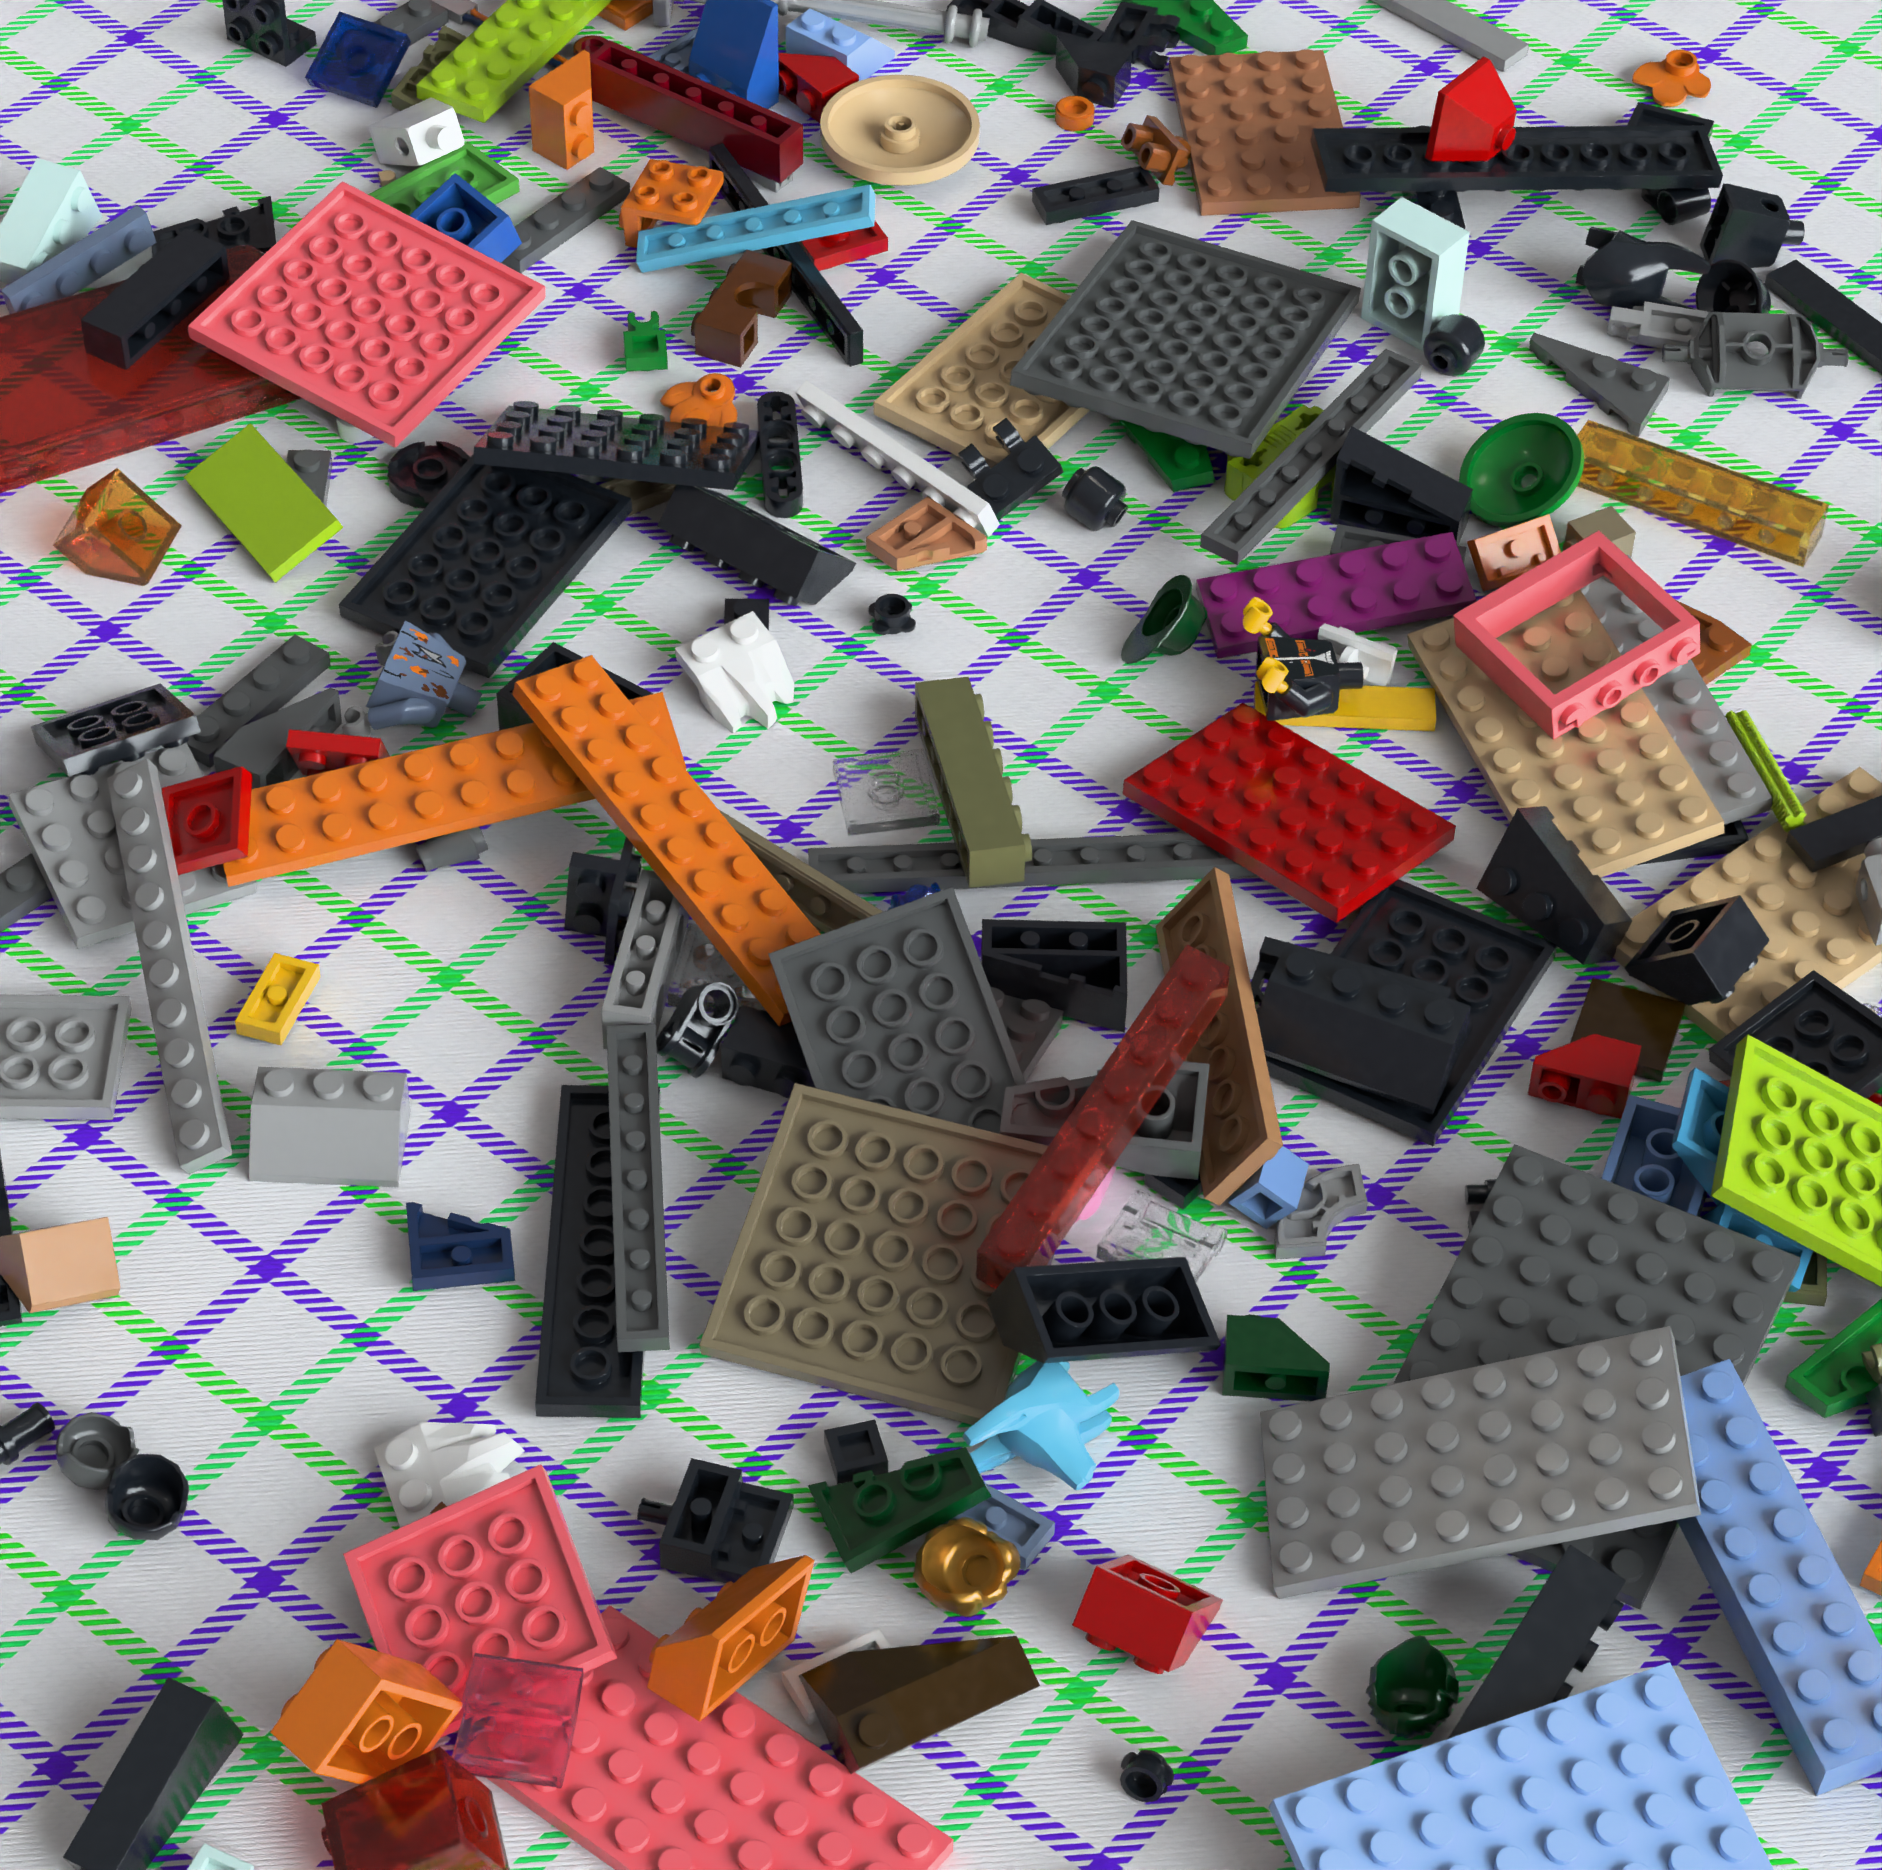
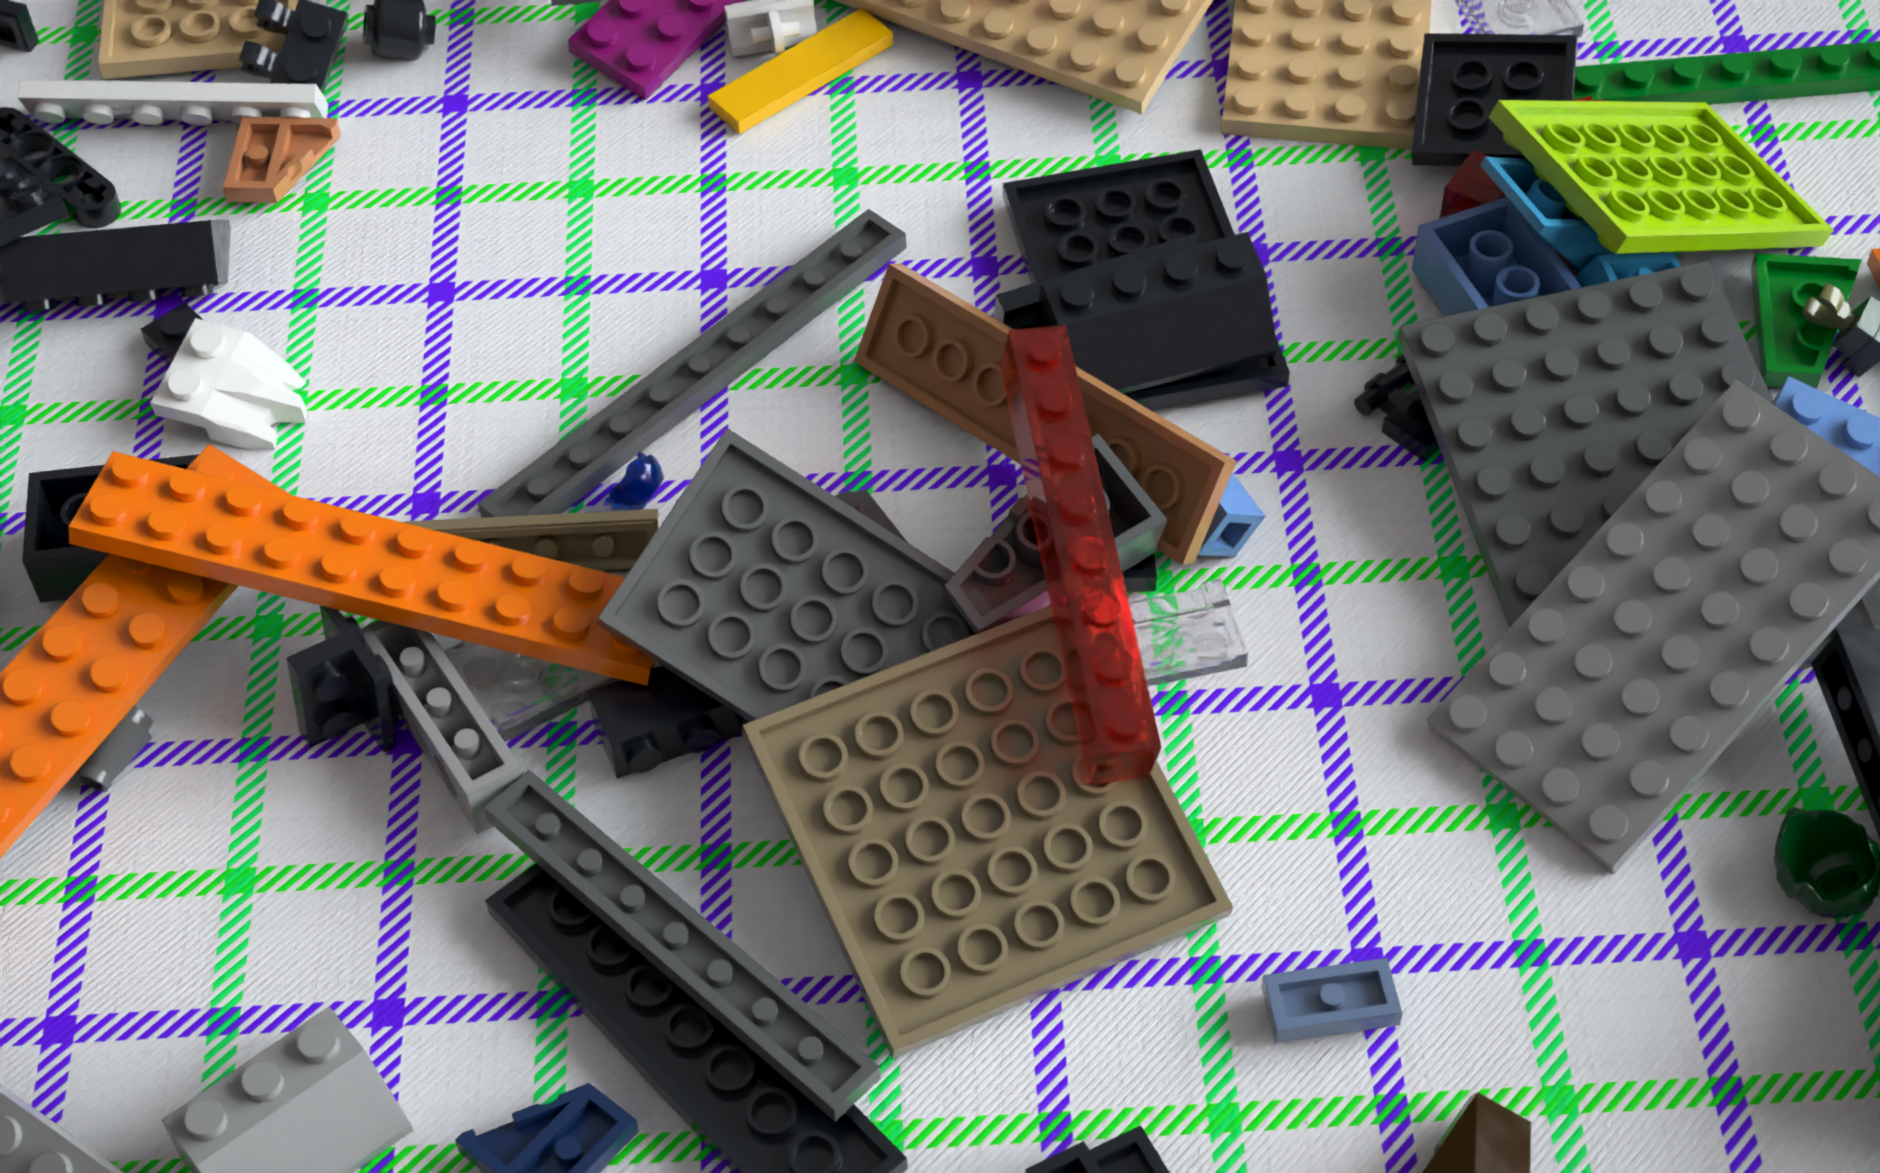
camera: 40 degrees left, 5 degrees up
yellow plate [235,953,320,1045] -> none
black piece [656,982,739,1078] -> none
dark green wing [808,1447,992,1574] -> none
black plate [824,1420,888,1484] -> none
clear plate [833,749,940,836] -> none
black plate [869,594,916,635] -> none
pearl gold hair [913,1517,1021,1617] -> none
olive brick [915,677,1032,888] -> none
medium azure piece [963,1361,1119,1490] -> none
black wedge [981,919,1127,1033] -> none
black slope [986,1257,1221,1363] -> none
red slope [1072,1554,1223,1674] -> none
black plate [1120,1750,1174,1802] -> none
dark green piece [1121,574,1207,664] -> none
red plate [1123,703,1456,923] -> none
dark green slope [1222,1314,1330,1401] -> none
black torso [1243,597,1364,721] -> none
light grey tile [1274,1164,1368,1259] -> none
black wedge [1476,806,1632,965] -> none
red slope [1528,1034,1642,1119] -> none
dark brown tile [1570,978,1686,1082] -> none
black slope [1624,895,1770,1006] -> none

